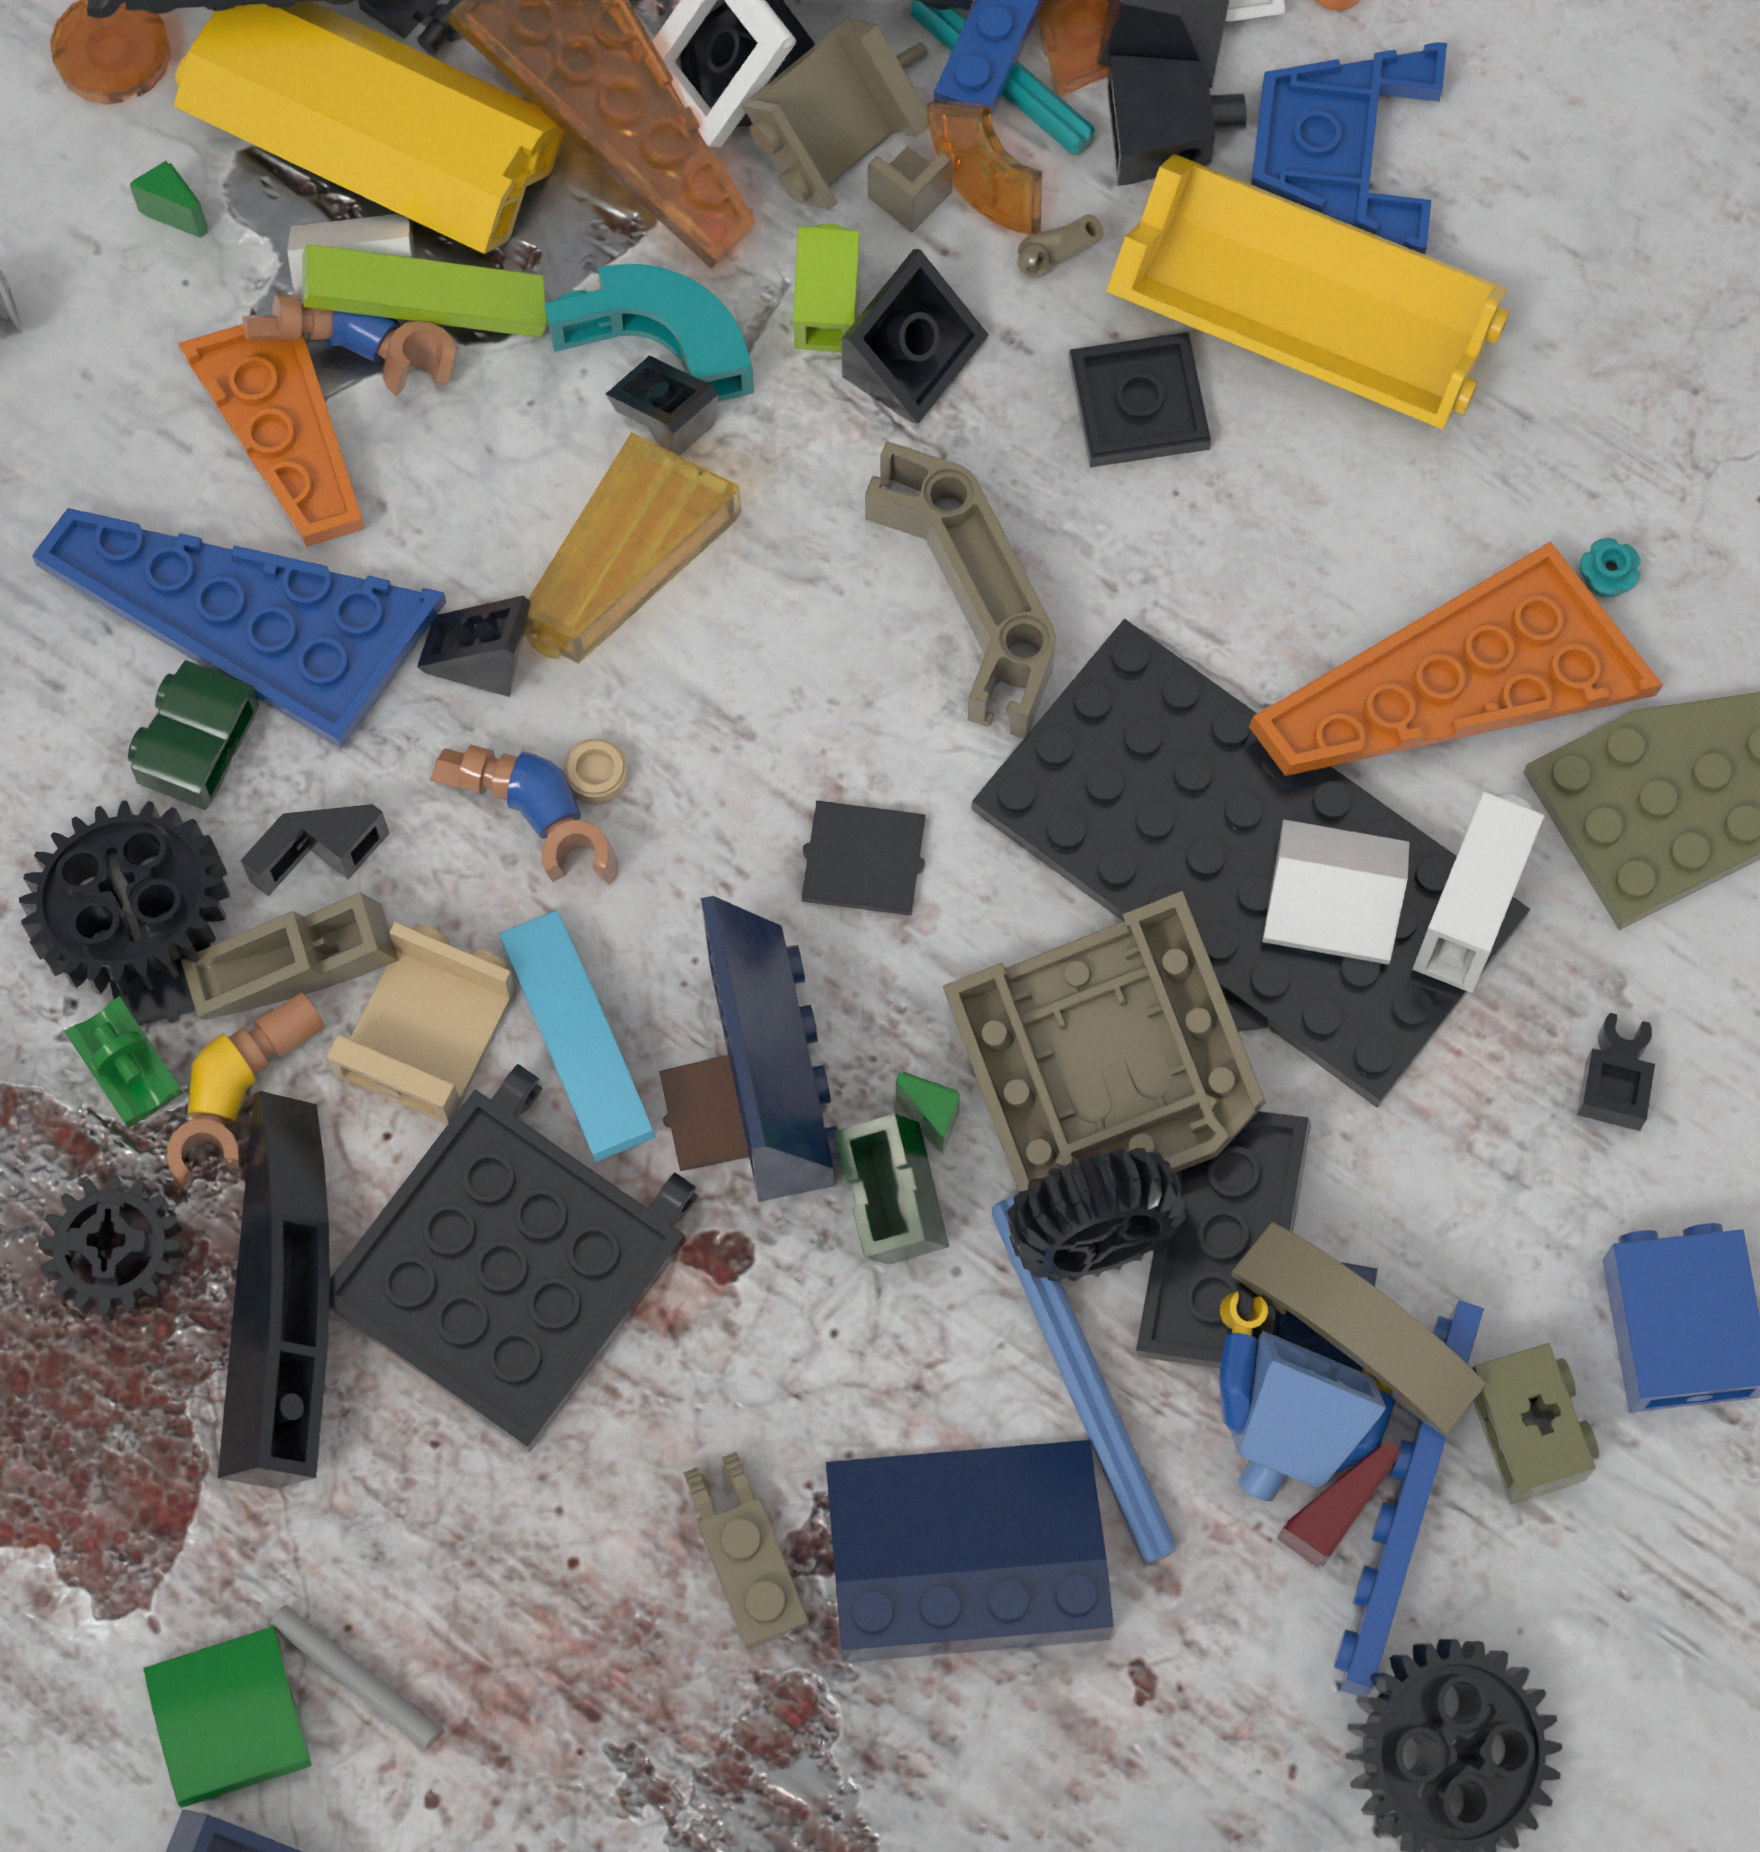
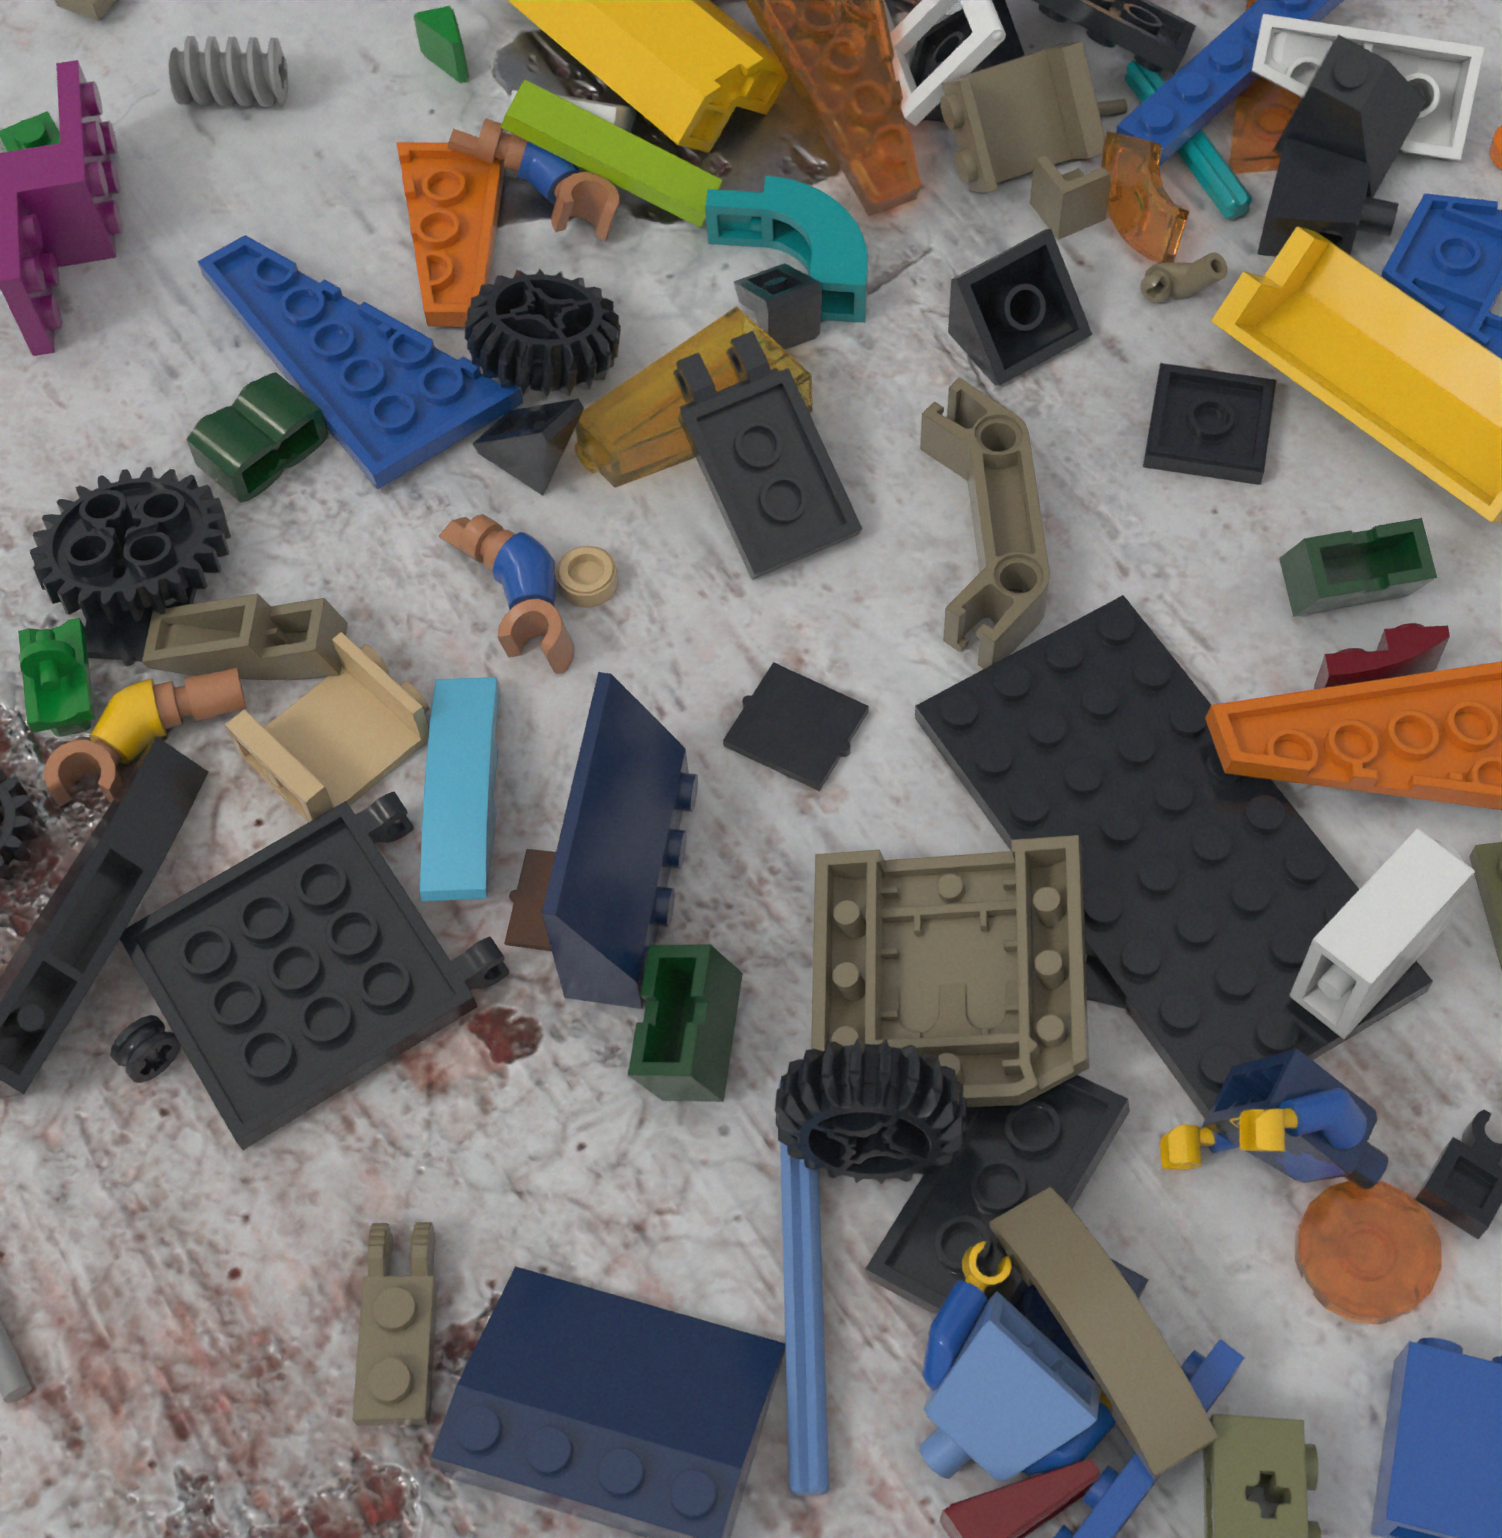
camera: 25 degrees right, 10 degrees down
black slope [240,804,390,897] -> none
lime slope [793,223,861,352] -> none
green slope [895,1071,960,1153] -> none
white slope [1262,819,1409,965] -> none
none -> black bush [110,1015,180,1083]
none -> black gear [465,269,621,398]
none -> black tile [673,331,863,580]
none -> torso [1160,1049,1388,1190]
none -> dark green brick [1279,518,1437,617]
none -> clear orange tile [1295,1181,1442,1324]
none -> dark red slope [1314,623,1450,689]

